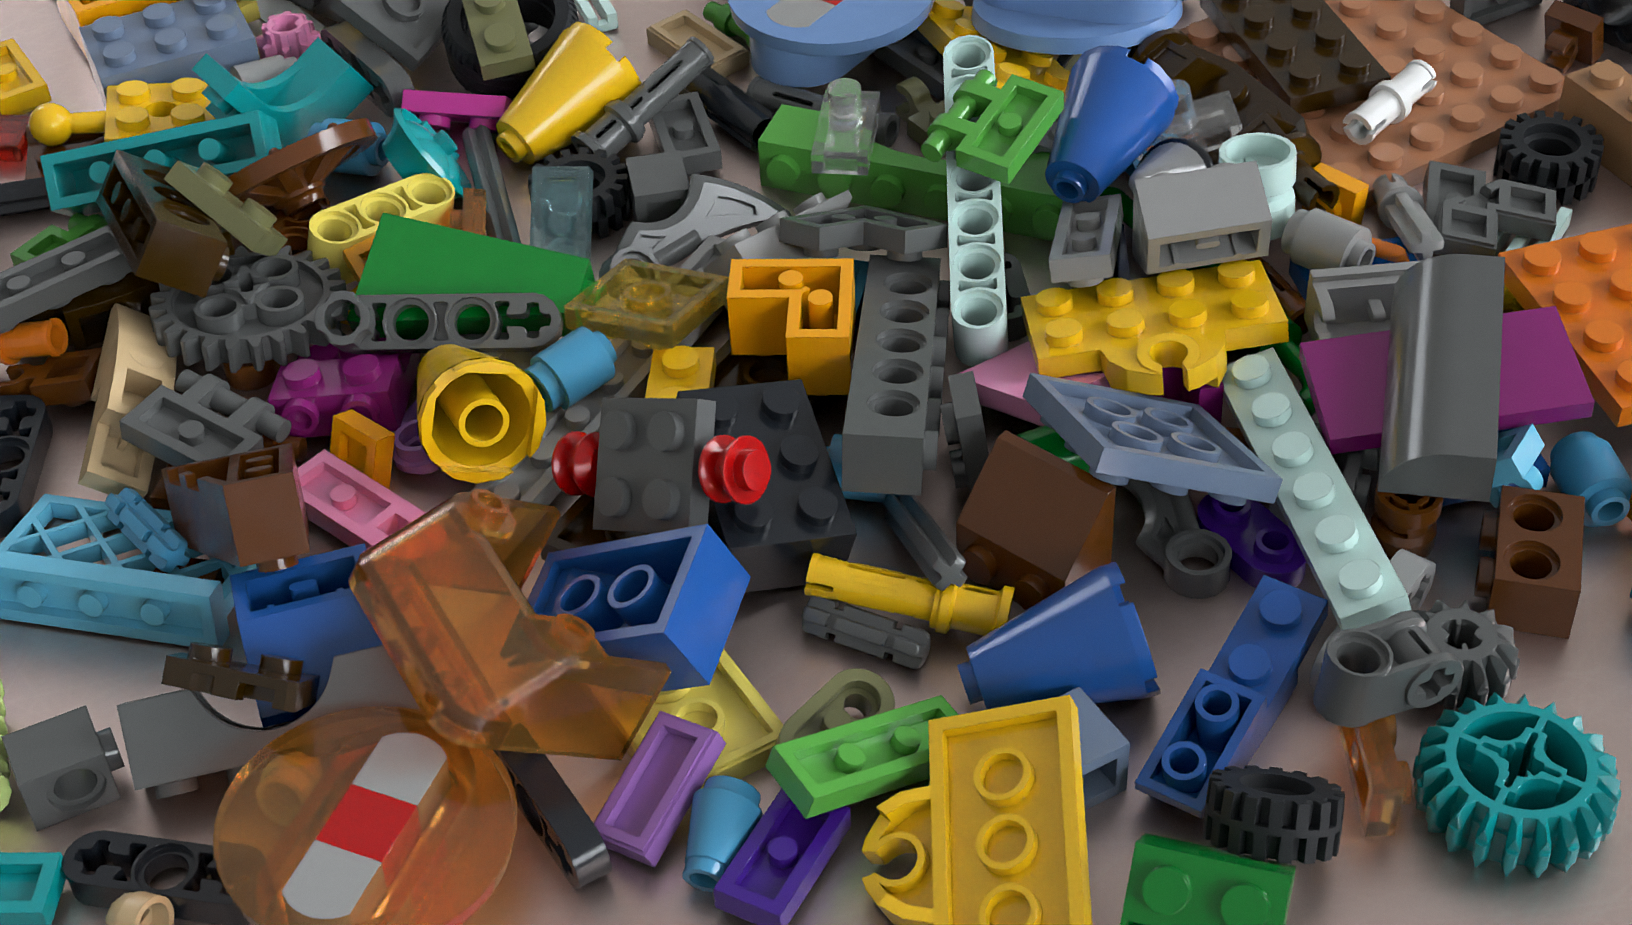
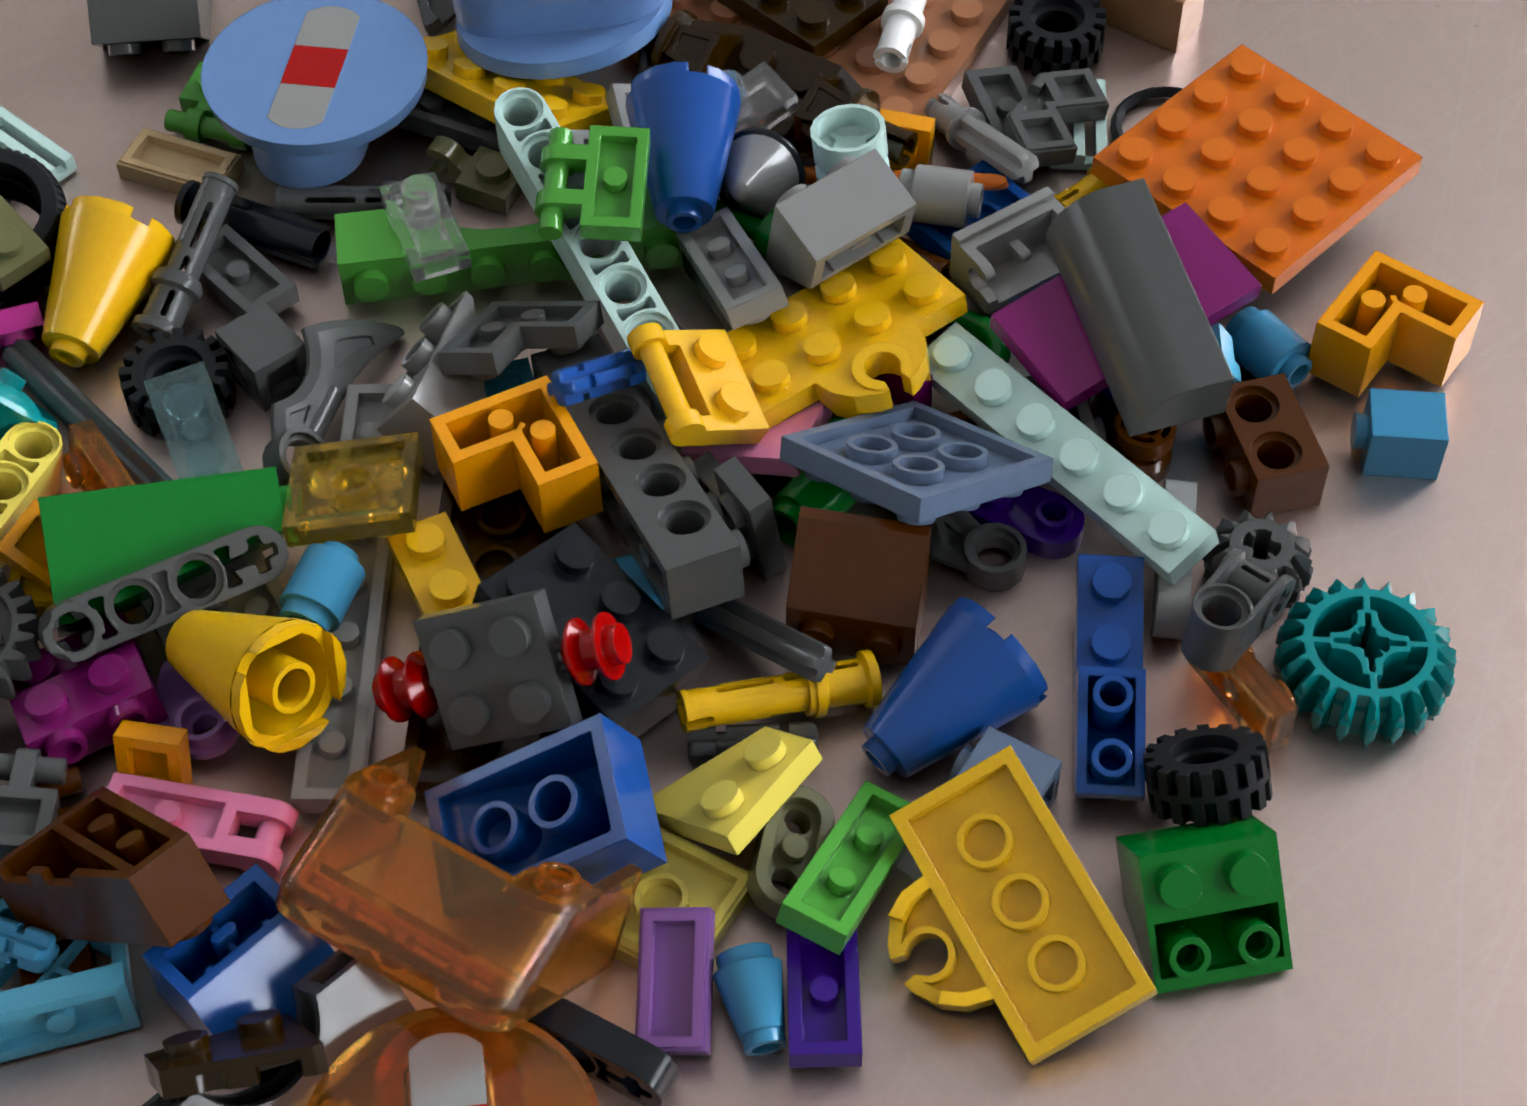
camera: 30 degrees left, 10 degrees up
none -> blue axle [547,348,646,407]
none -> yellow plate [627,322,770,447]
none -> light yellow wing [653,726,823,856]

